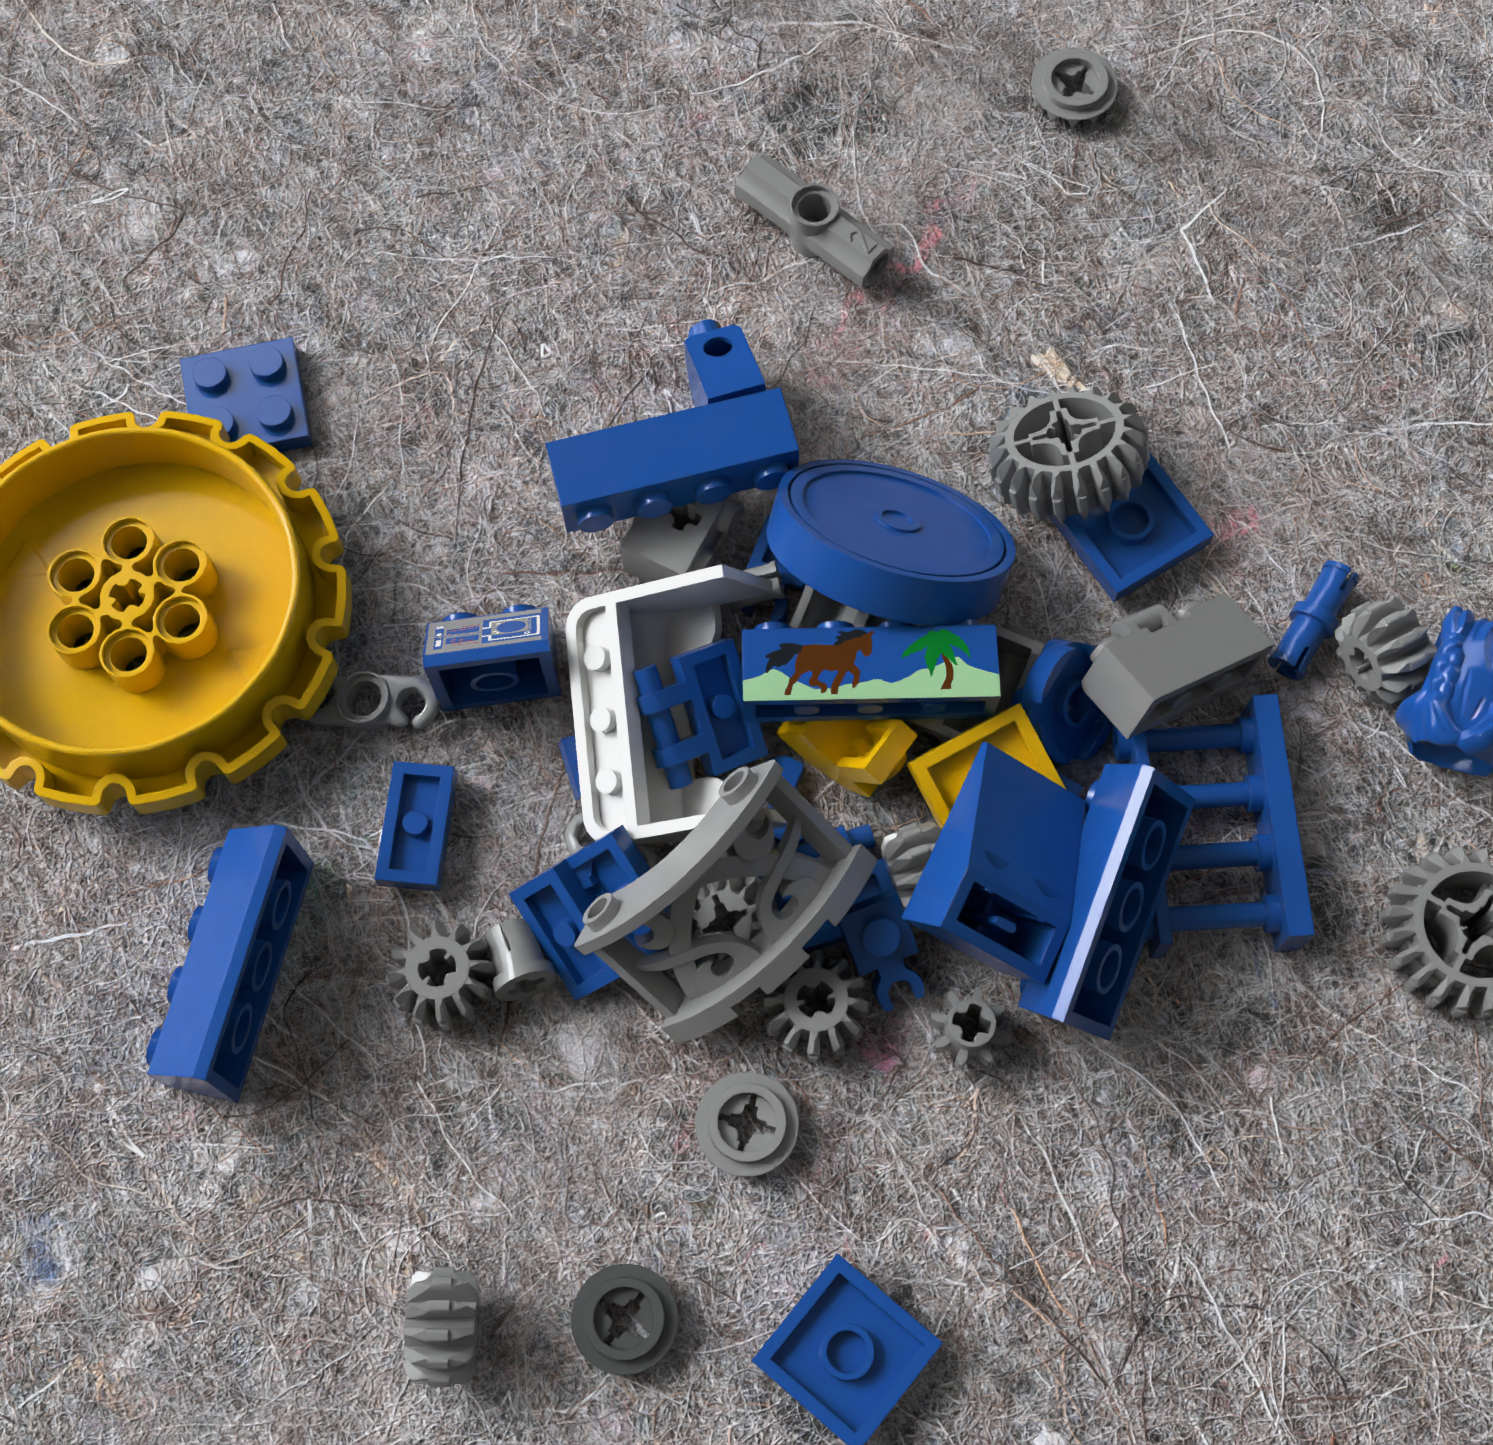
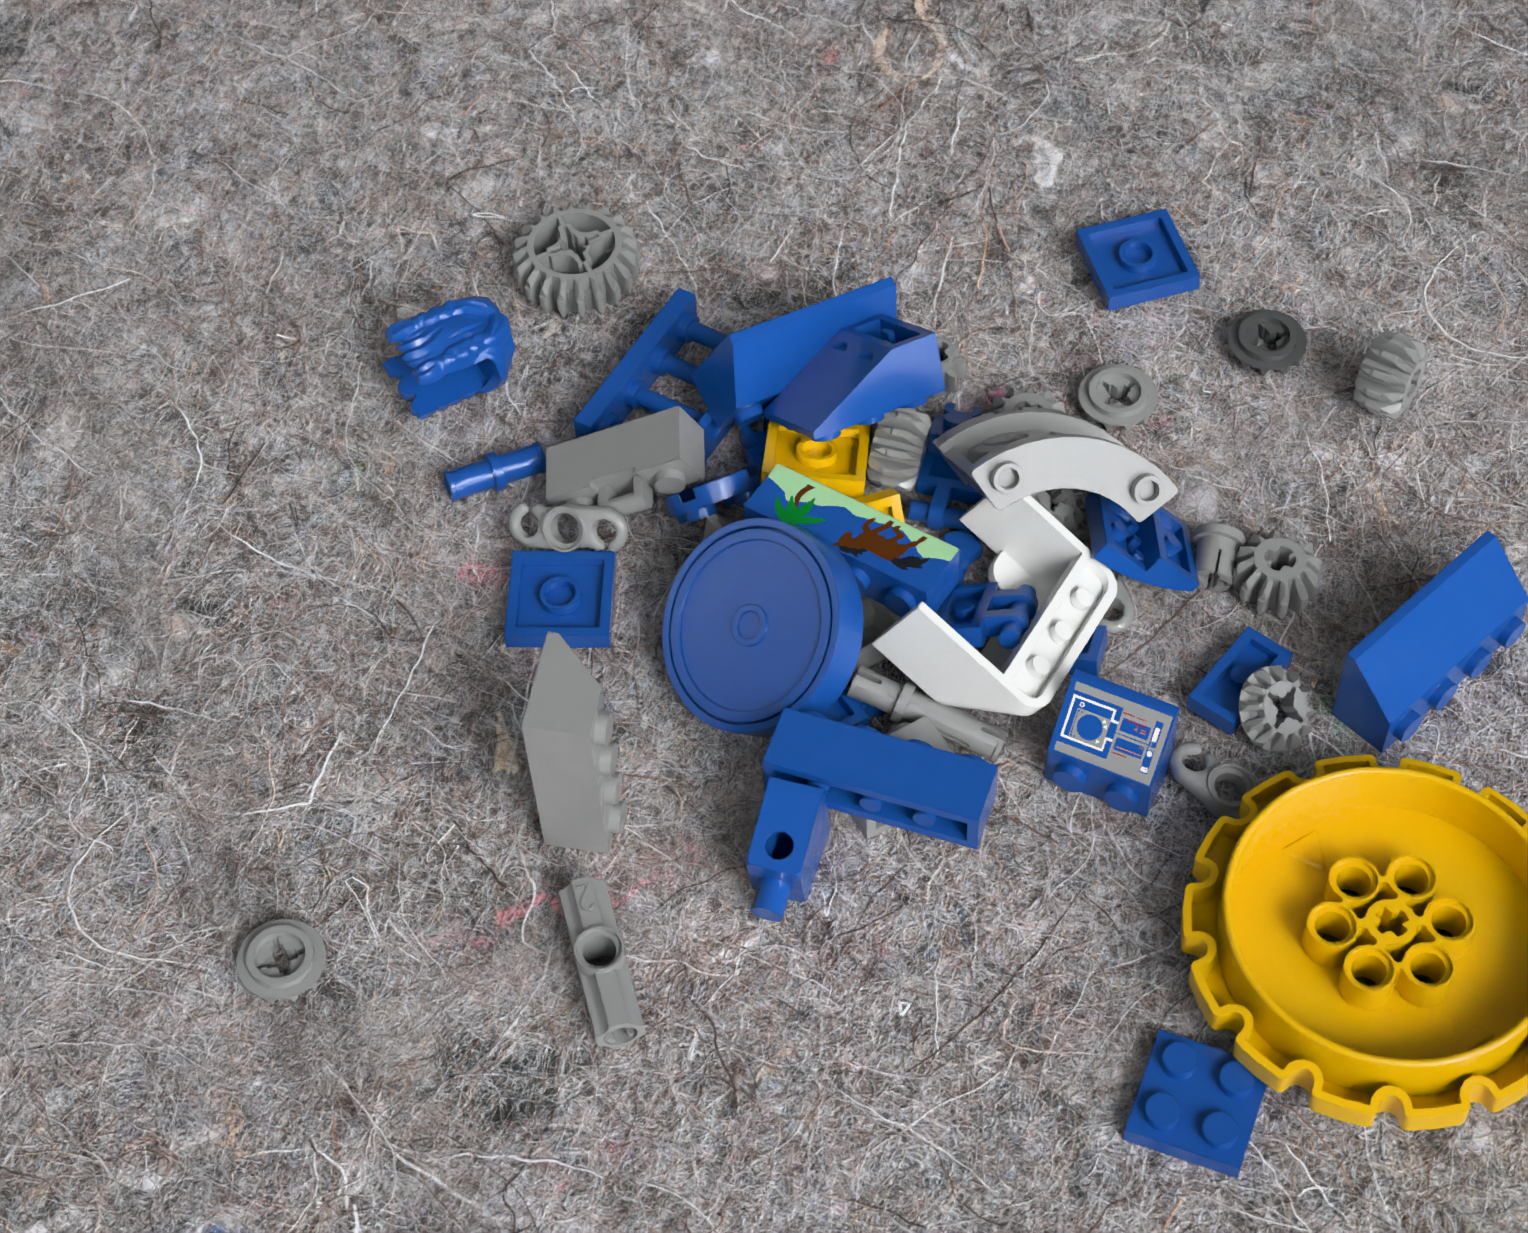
camera: 145 degrees left, 15 degrees down
light grey gear [988,385,1150,524] -> none
light grey gear [1335,597,1437,704] -> none
none -> light grey piece [509,502,628,552]
none -> light grey slope [521,631,627,854]
none -> light grey gear [1238,665,1316,752]

